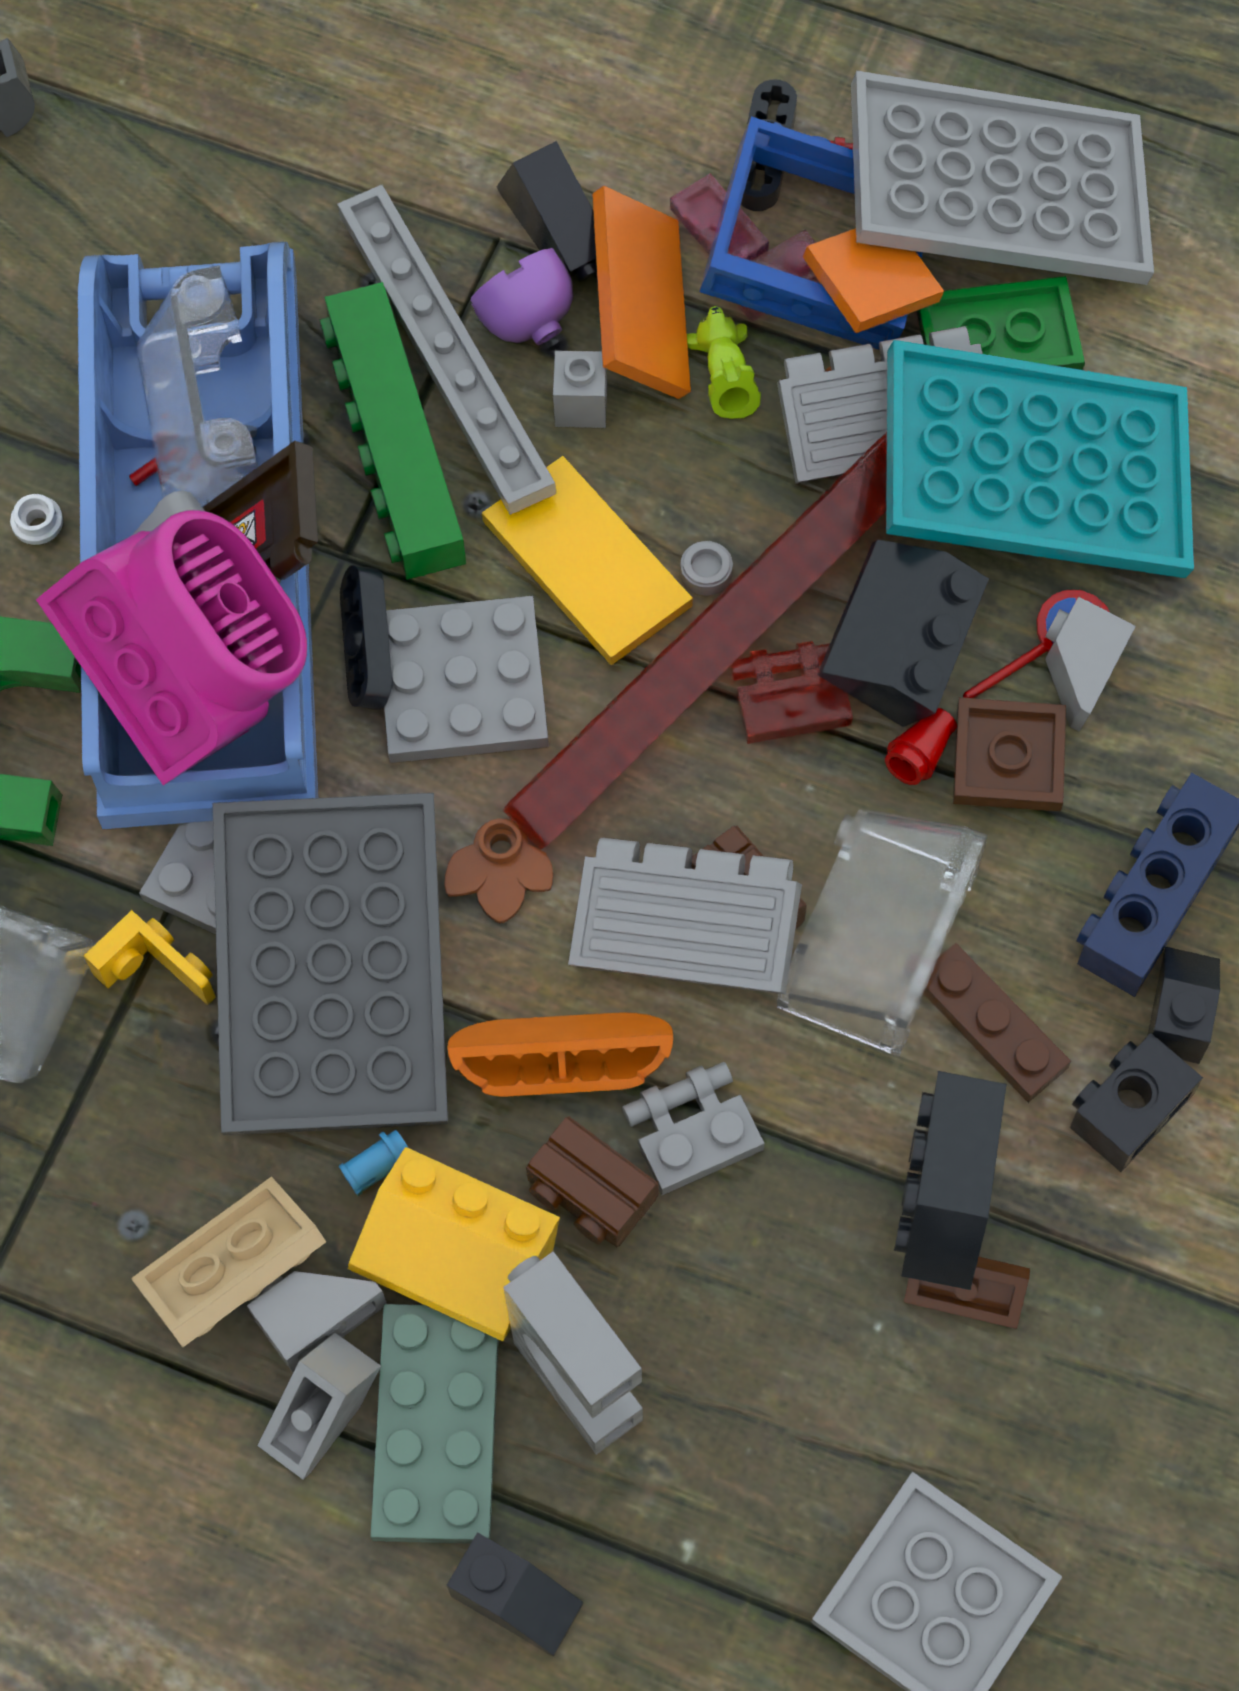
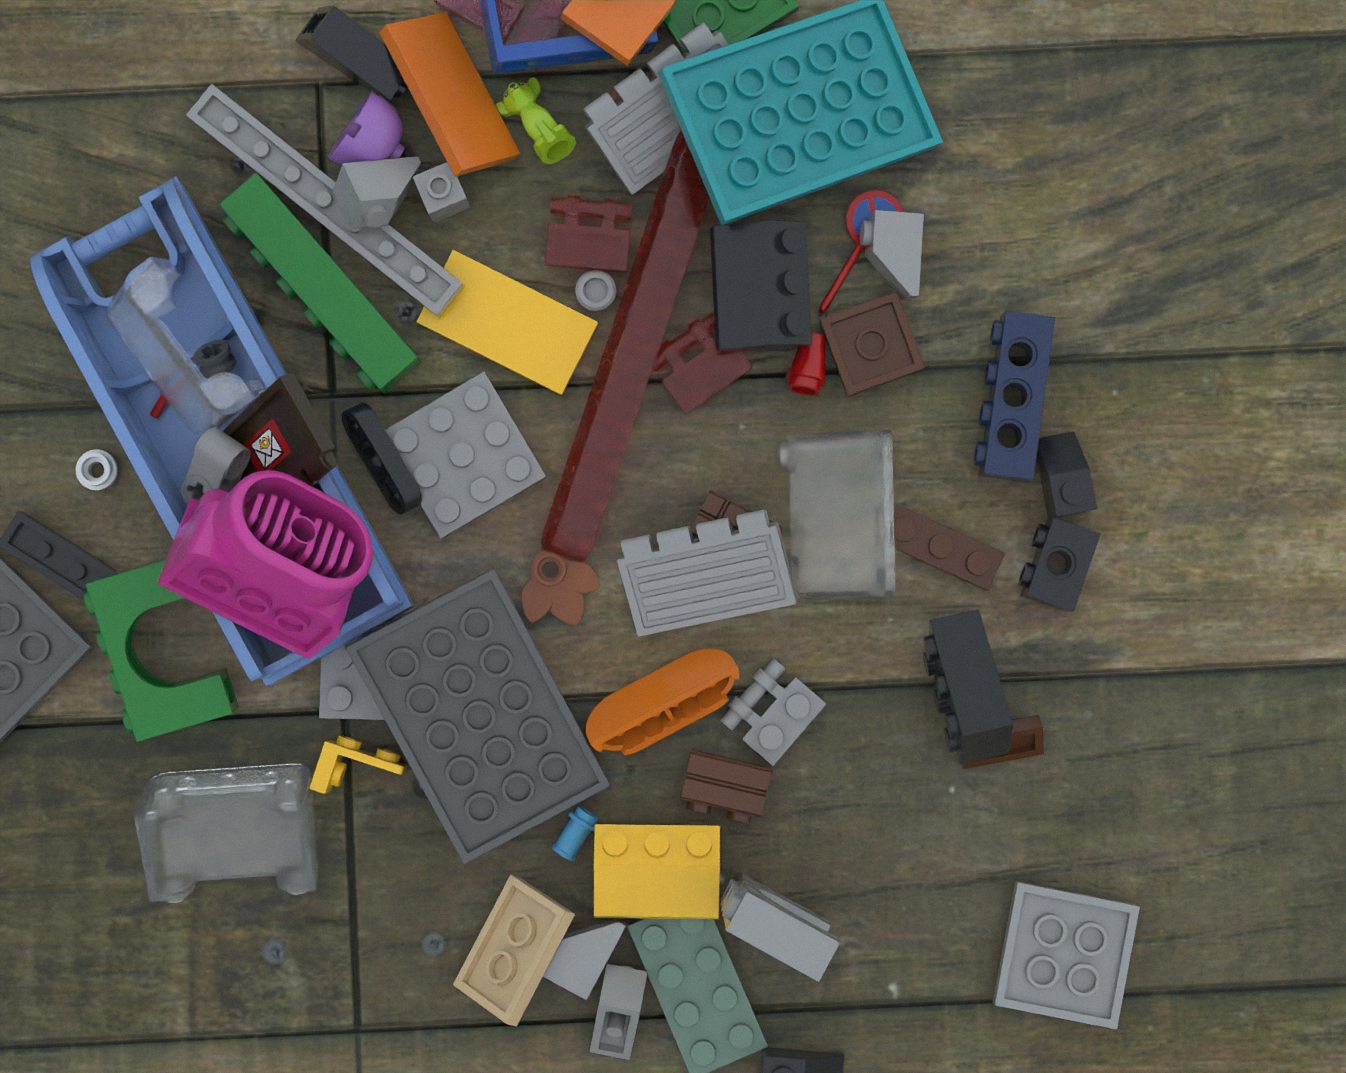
camera: 25 degrees left, 20 degrees up
none -> light grey slope [333,156,421,229]
none -> clear red plate [545,194,633,273]

